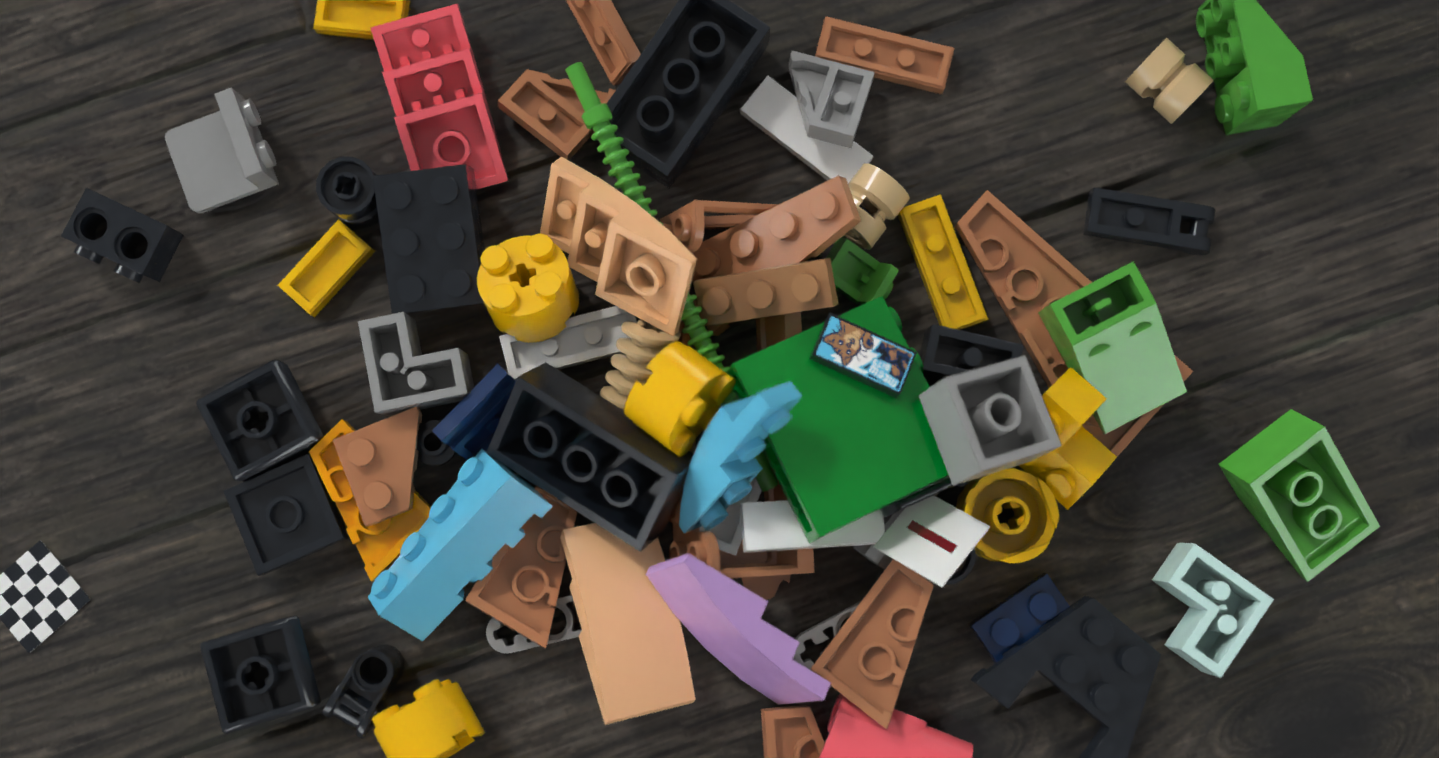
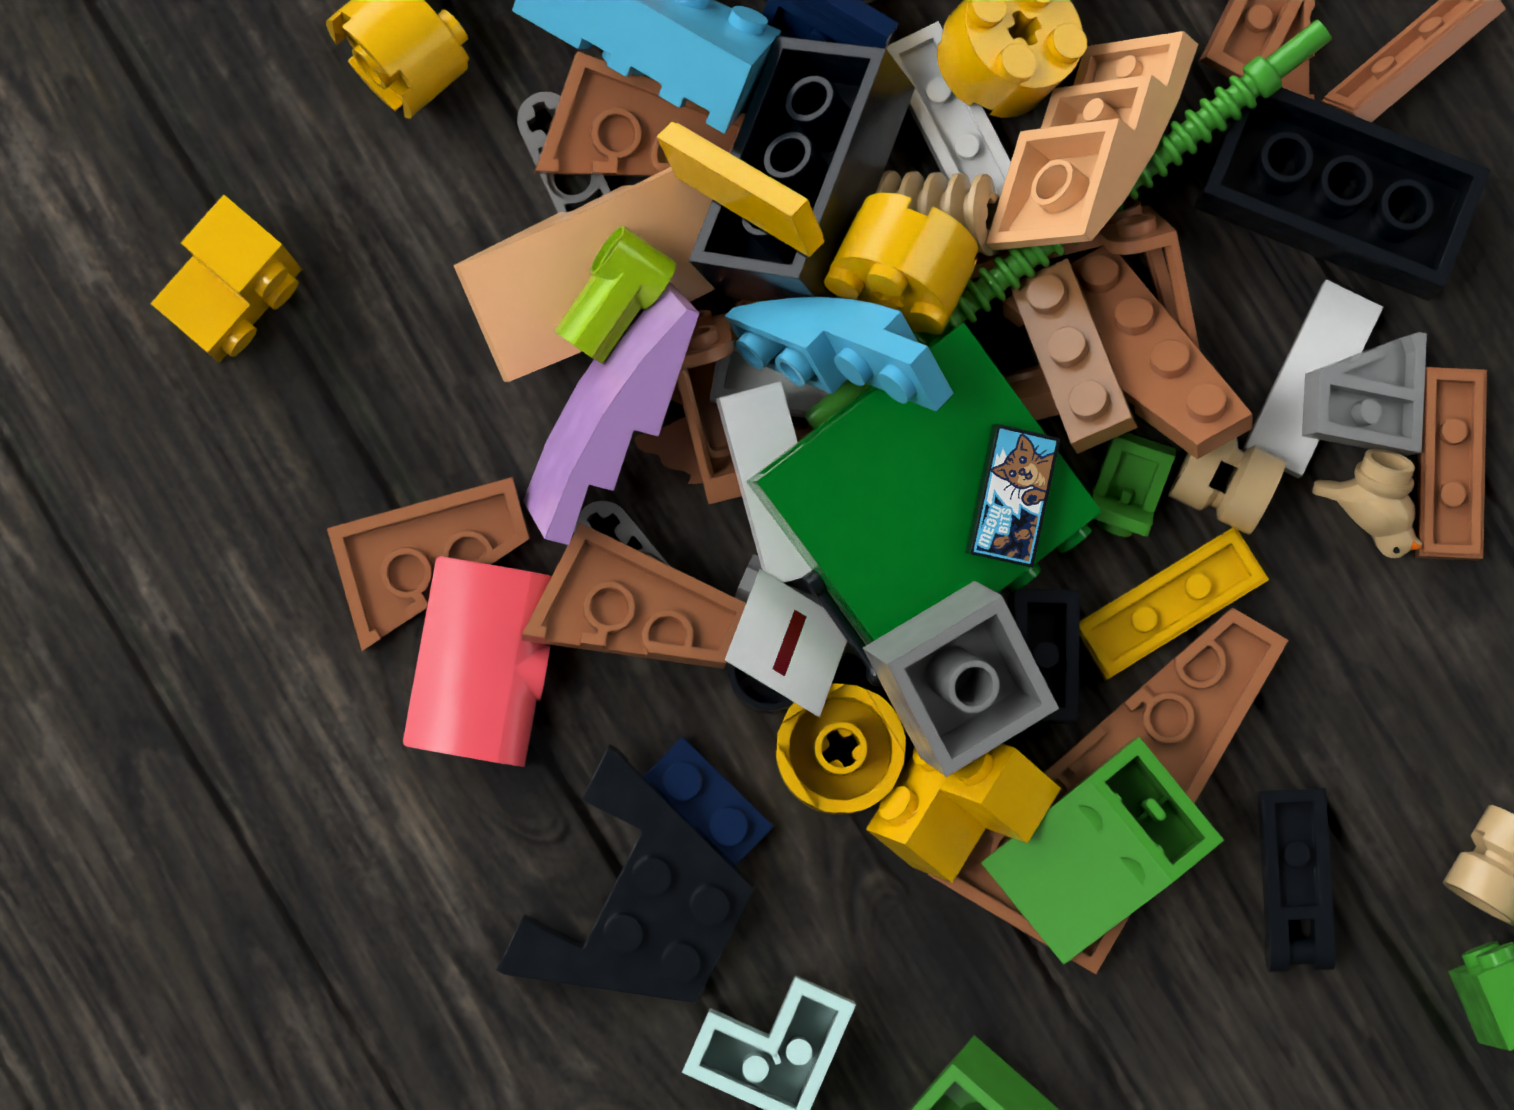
camera: 80 degrees right, 0 degrees up
none -> lime piece [554,225,676,364]
none -> yellow tile [656,122,825,257]
none -> tan animal [1312,448,1423,558]

